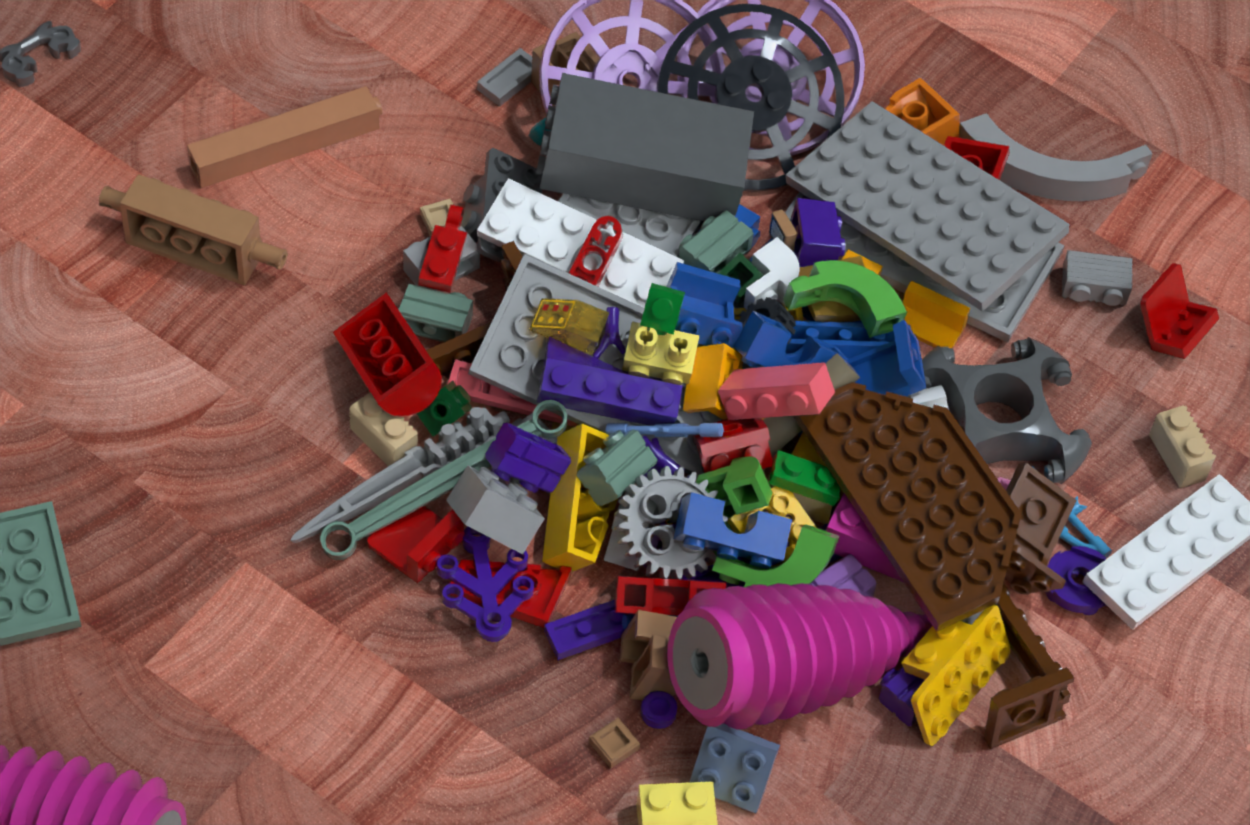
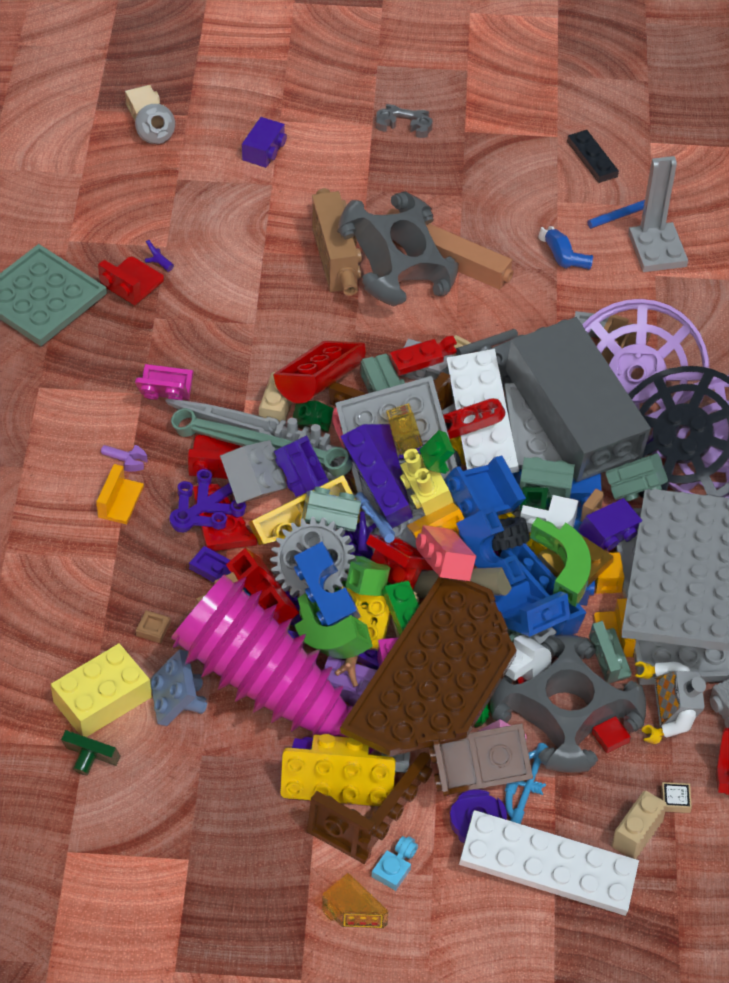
camera: 60 degrees right, 5 degrees down
none -> light orange panel [96,464,144,525]
none -> red bracket [98,256,164,306]
none -> medium lavender bar [101,445,148,472]
none -> dark pink bracket [135,364,194,401]
none -> dark purple bar [145,240,174,272]
none -> clear yellow slope [322,873,388,928]
none -> nougat bar [335,655,359,687]
none -> dark grey piece [337,191,459,307]
none -> medium azure plate [371,836,418,891]
none -> dark grey bar [456,329,518,356]
none -> blue arm [538,226,593,270]
none -> sand green bracket [589,621,632,683]
none -> red tile [592,716,631,753]
none -> sand green brick [606,453,668,501]
none -> torso [635,661,706,745]
none -> tile [661,782,692,813]

